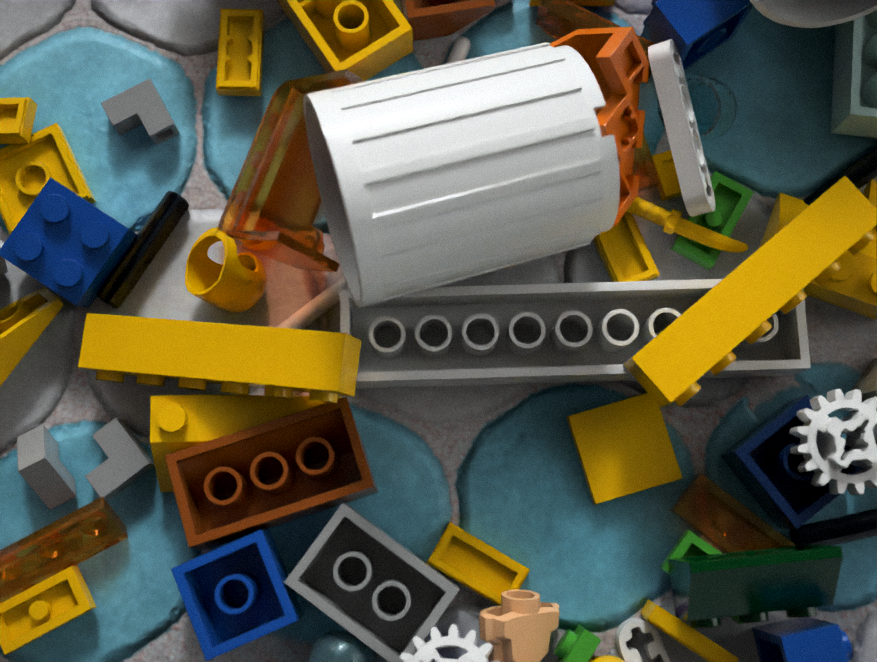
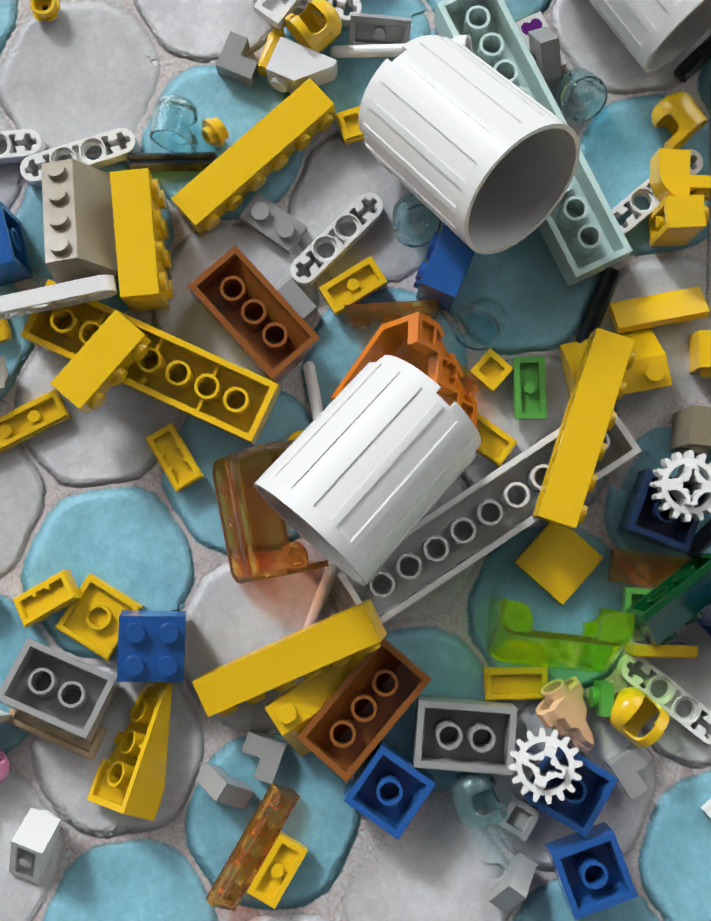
camera: 30 degrees left, 5 degrees up
black axle [97,191,189,309] -> none
light grey piece [101,78,180,145] -> none
yellow helmet [185,227,267,313] -> none
yellow piece [627,196,748,253] -> none
white beam [648,39,716,217] -> none
none -> clear neon green windscreen [486,596,635,672]

